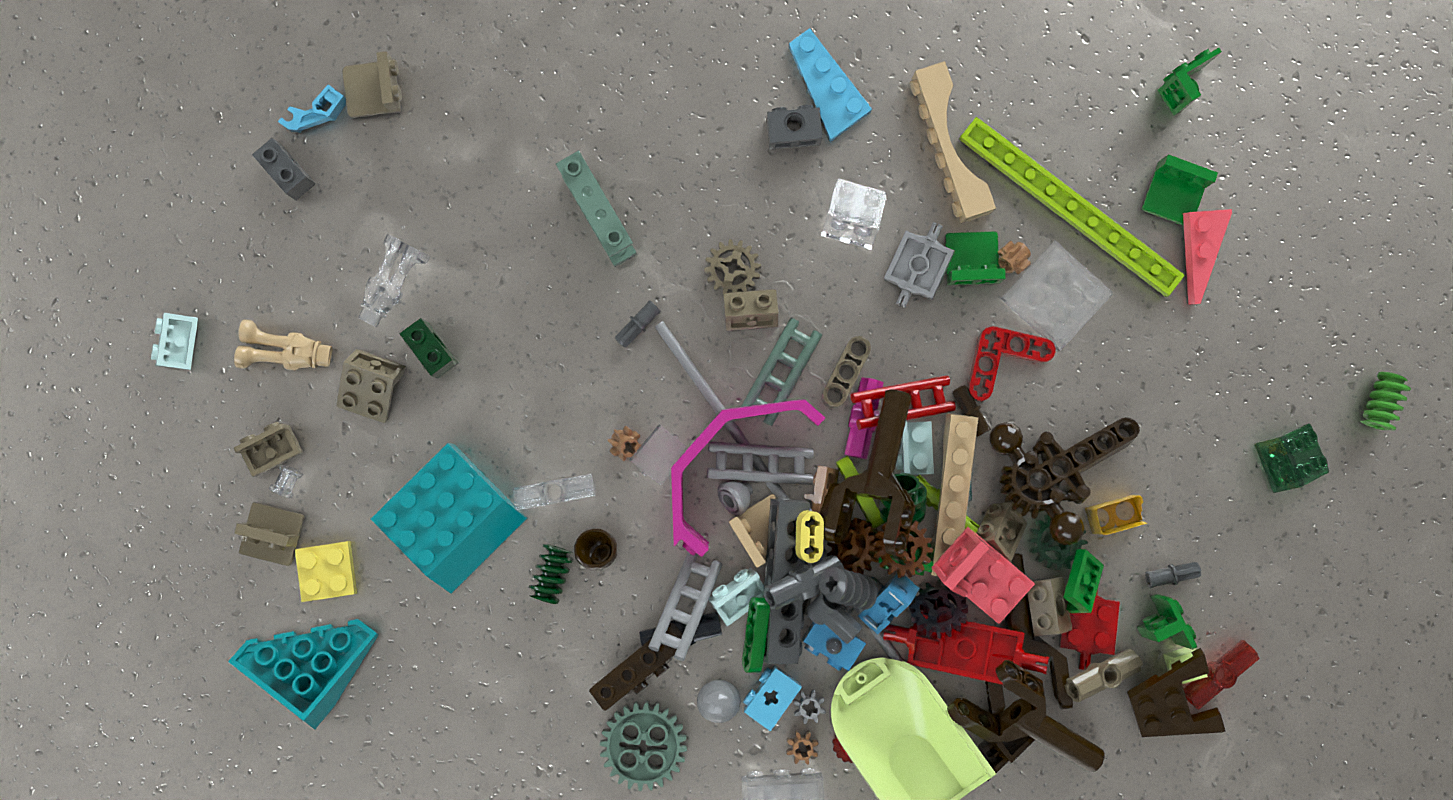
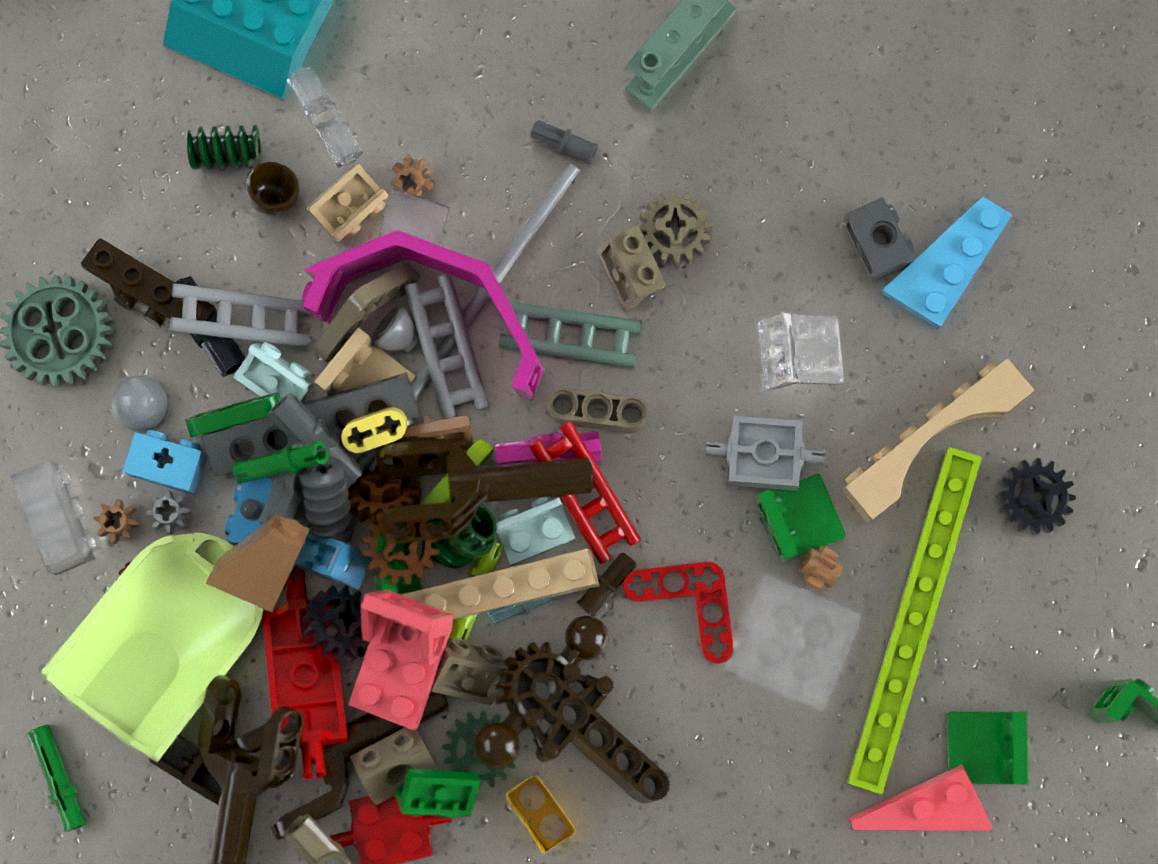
camera: 75 degrees right, 5 degrees down
none -> medium nougat slope [206,514,309,612]
none -> green pin [233,441,329,483]
none -> tan bracket [306,163,389,241]
none -> dark tan beam [314,263,420,362]
none -> black gear [997,458,1076,535]

